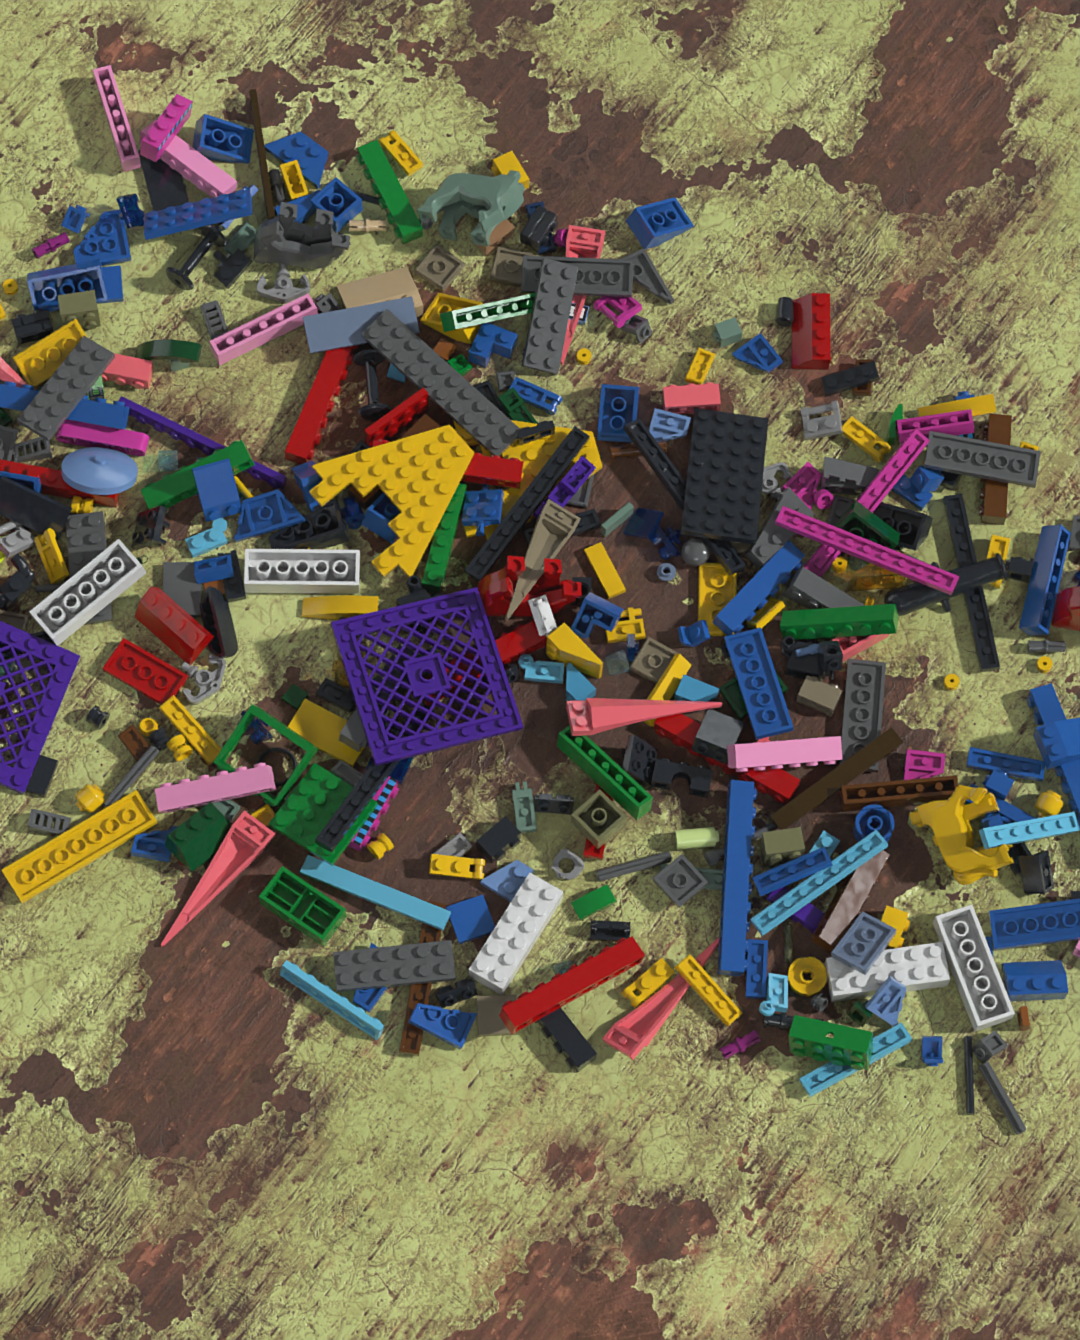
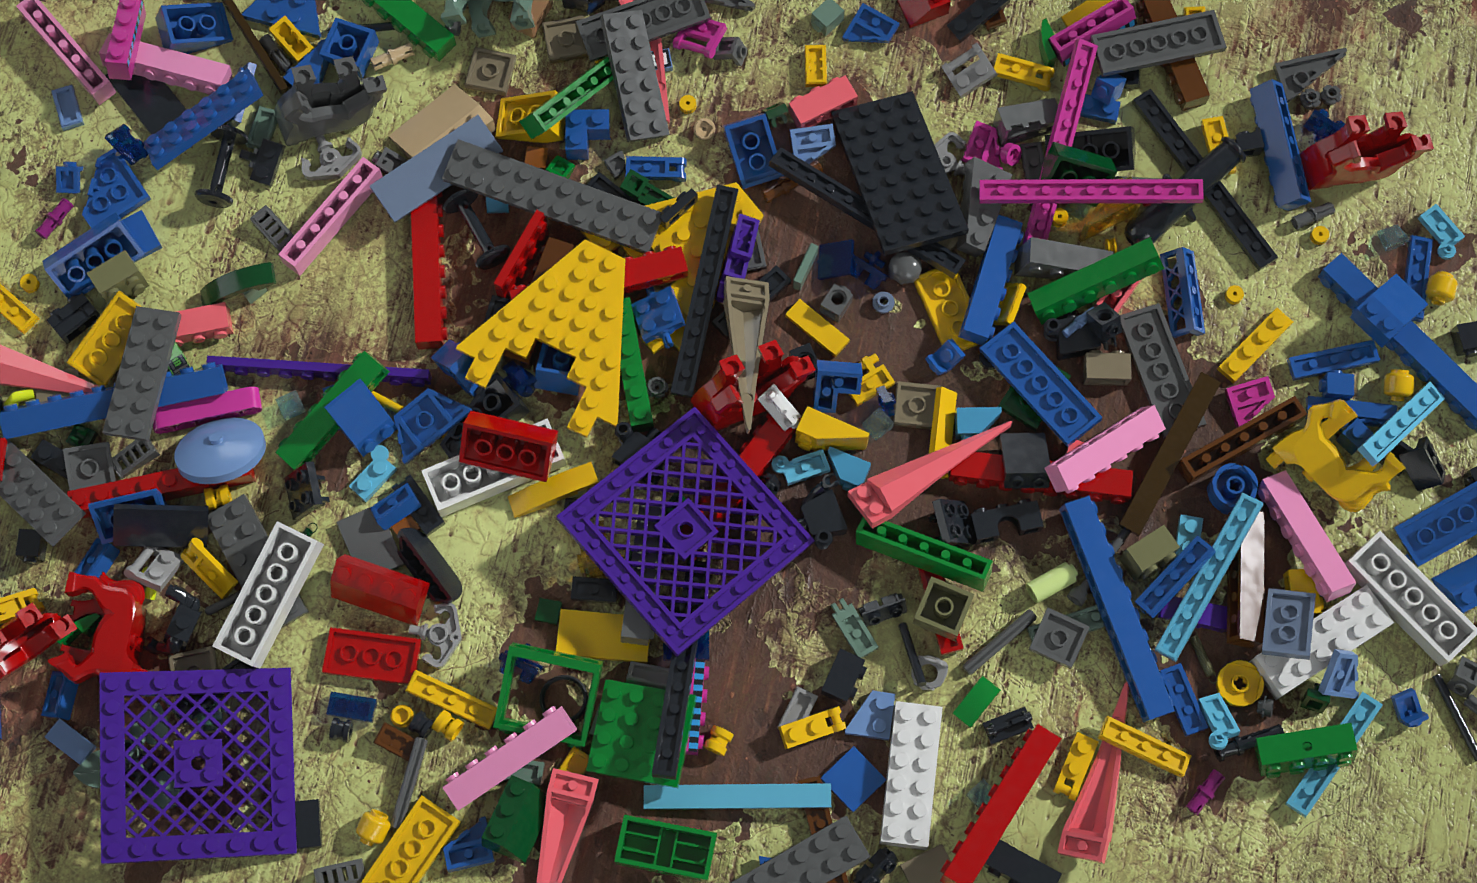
camera: 20 degrees left, 5 degrees up
none -> medium blue tile [51,85,84,131]
none -> clear blue plate [326,691,378,723]
none -> red slope [459,411,558,482]
none -> dark grey plate [647,377,668,398]
none -> tan tile [693,118,715,140]
none -> dark green tile [761,102,788,128]
none -> black torso [797,474,848,549]
none -> dark grey brick [820,284,853,323]
none -> black bar [898,622,926,687]
none -> blue fence [1160,247,1205,338]
none -> yellow plate [1217,308,1293,384]
none -> bright pink brick [1258,470,1356,602]

